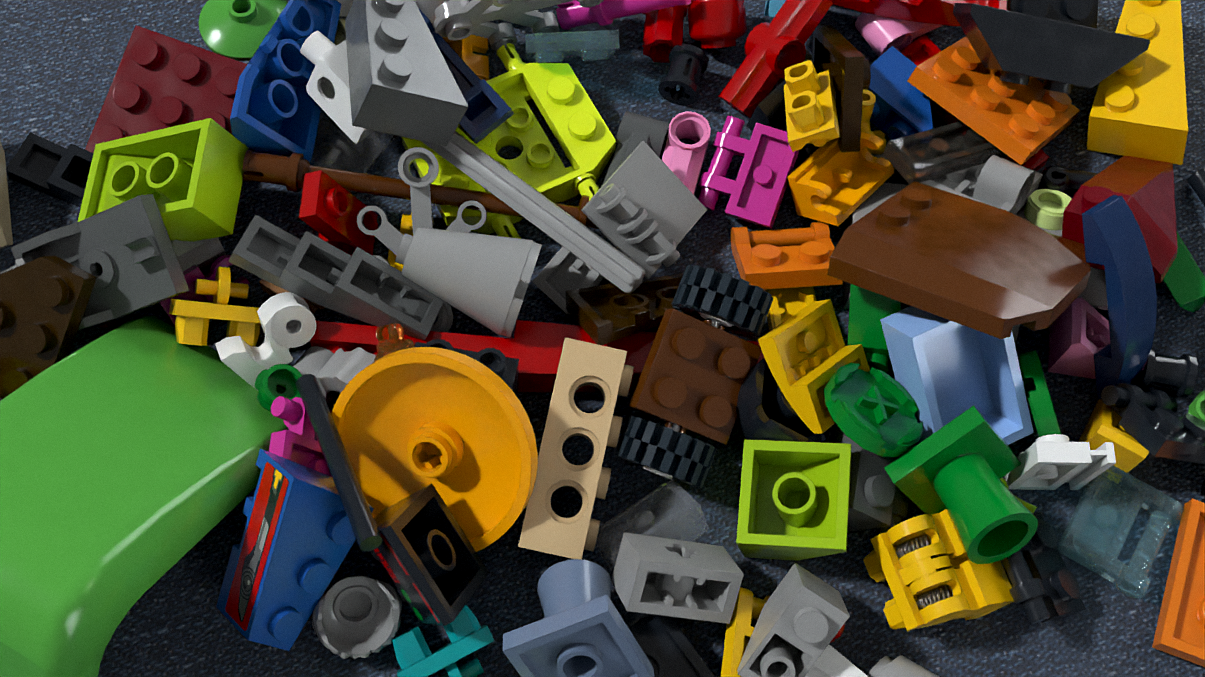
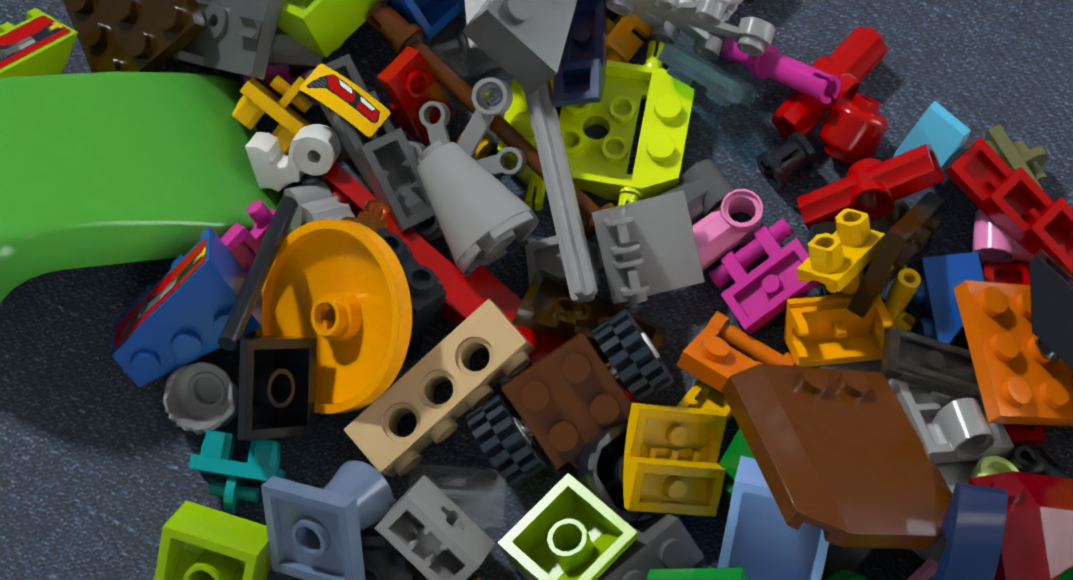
camera: 45 degrees right, 0 degrees up
green plate [255,364,302,412] -> none
green tile [824,363,924,458] -> none
none -> yellow sticker [299,64,390,138]

